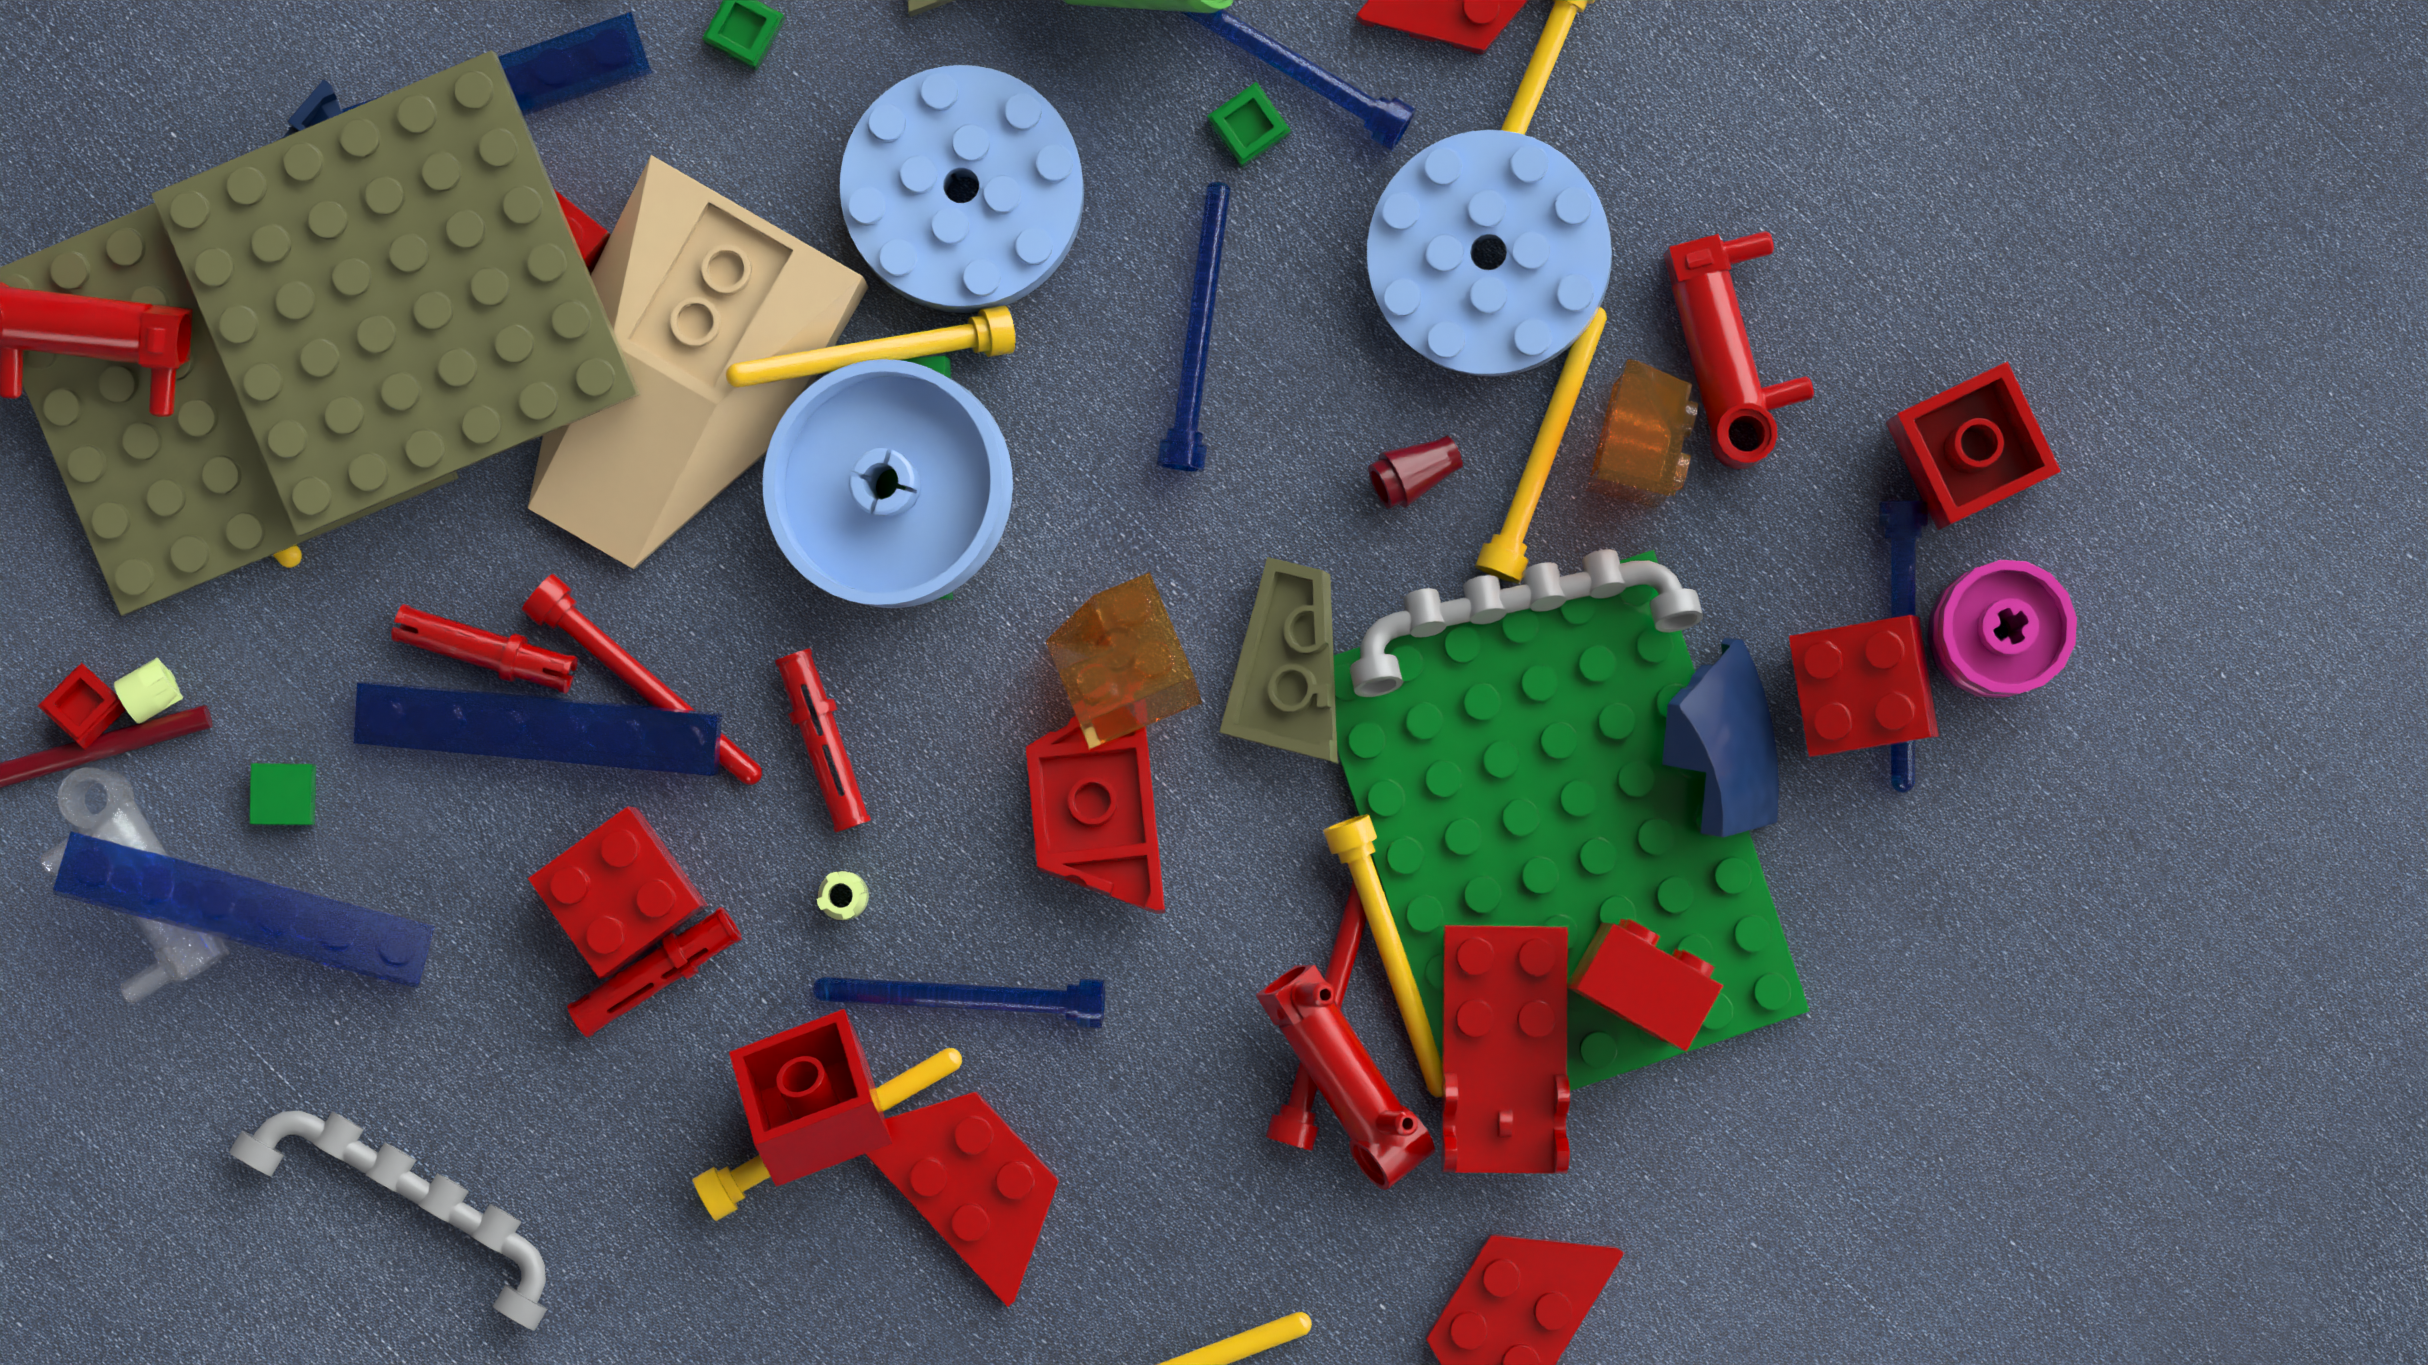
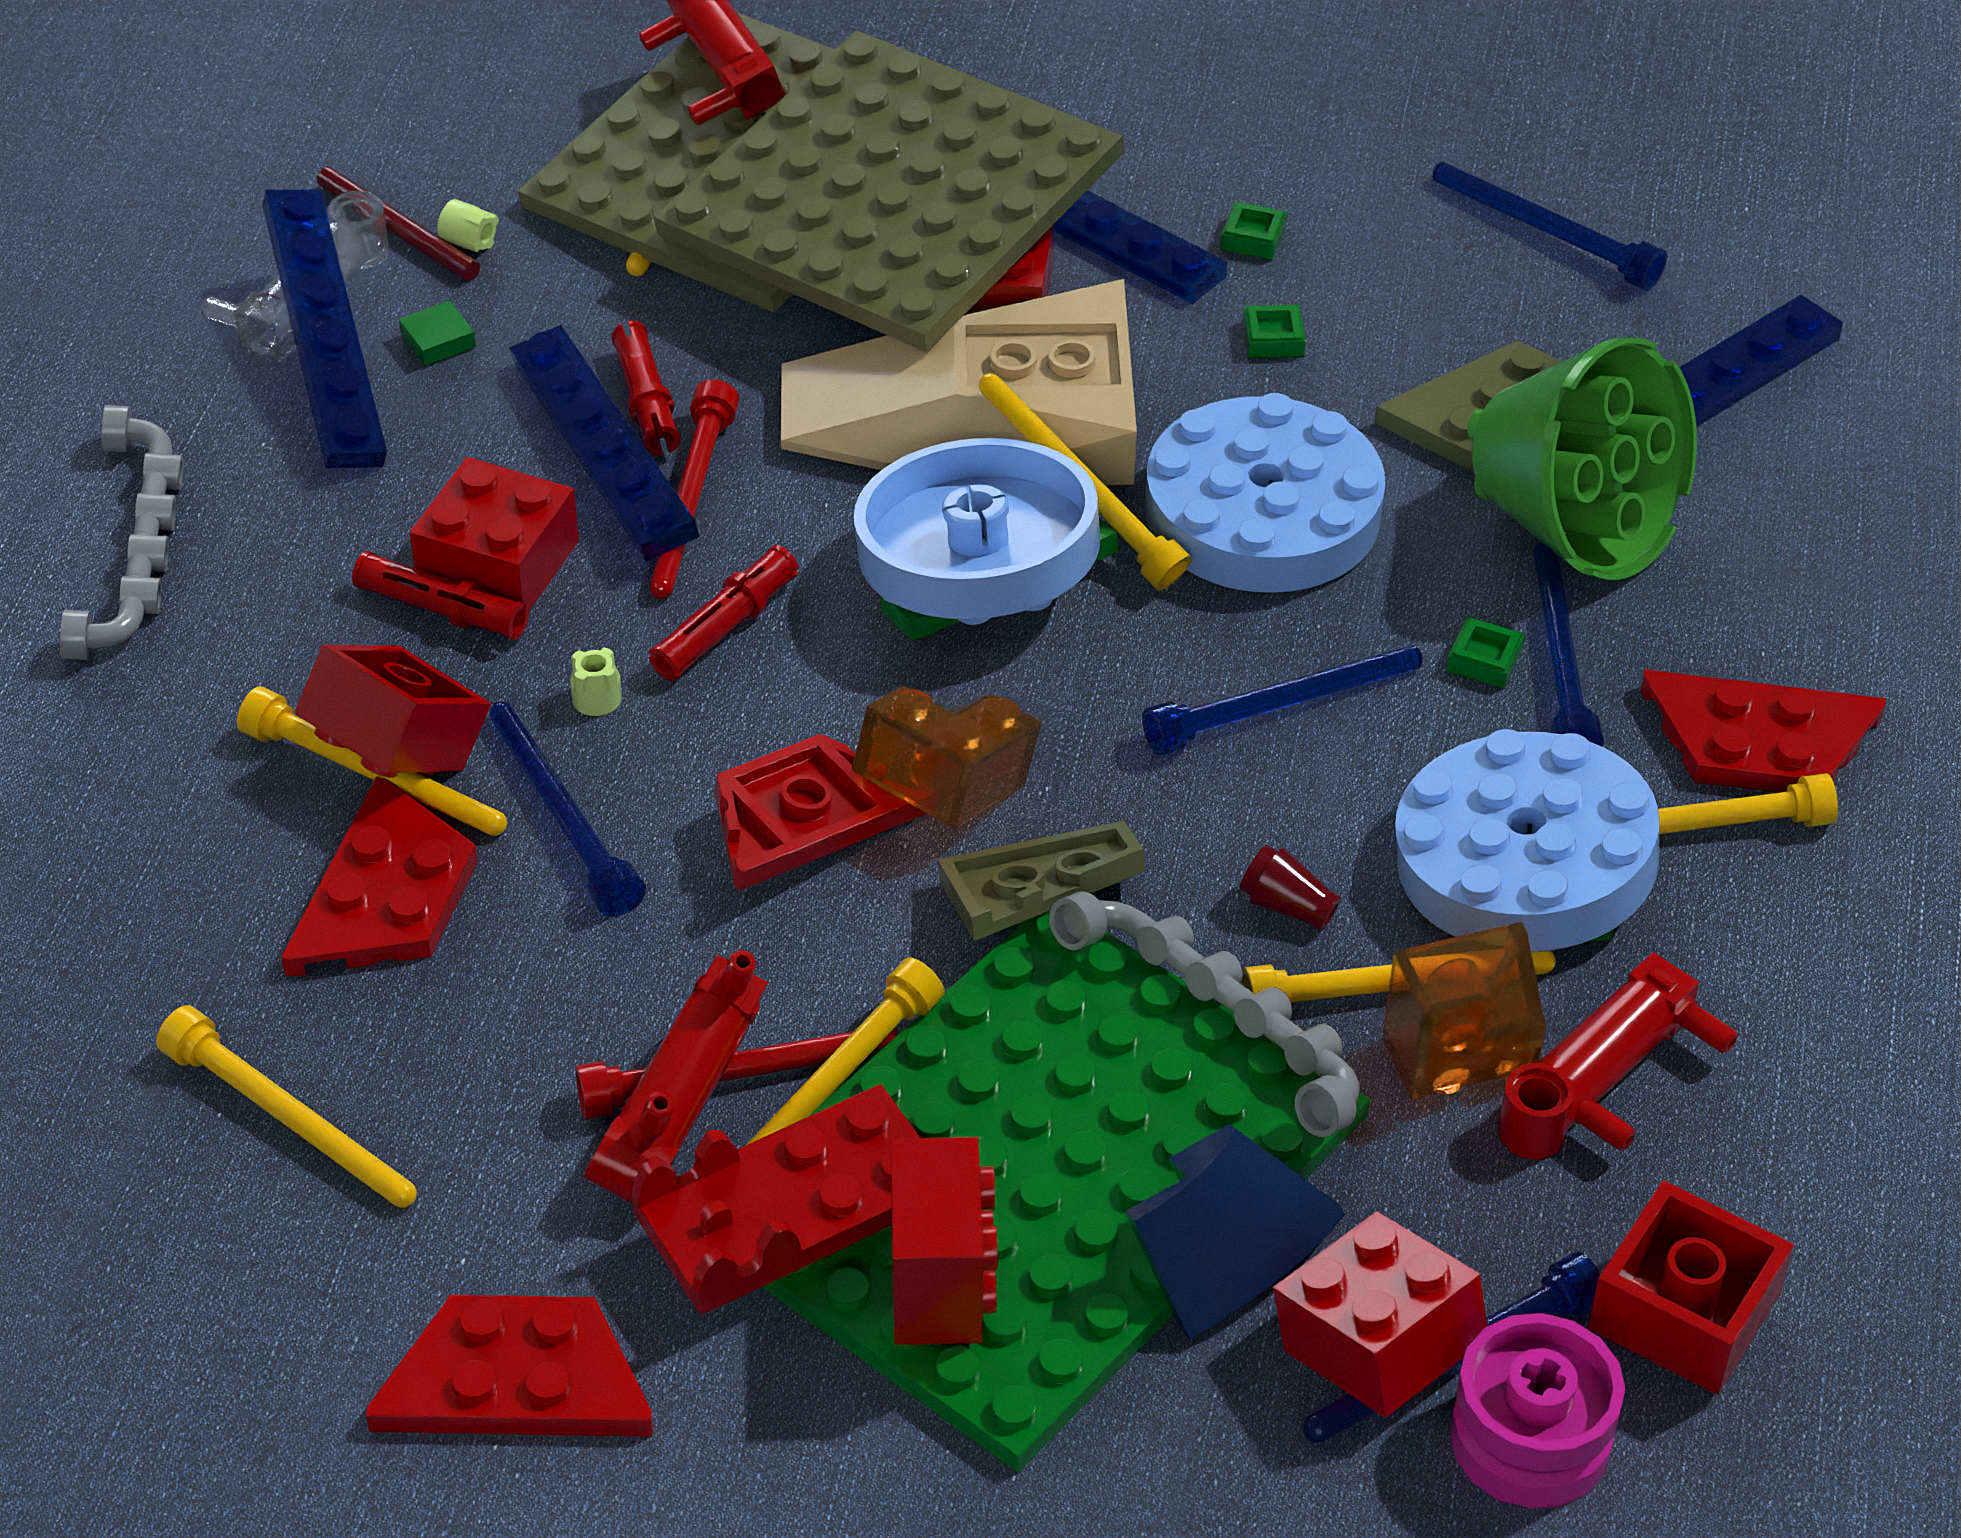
camera: 60 degrees right, 40 degrees down
red tile [38,662,126,750] -> none

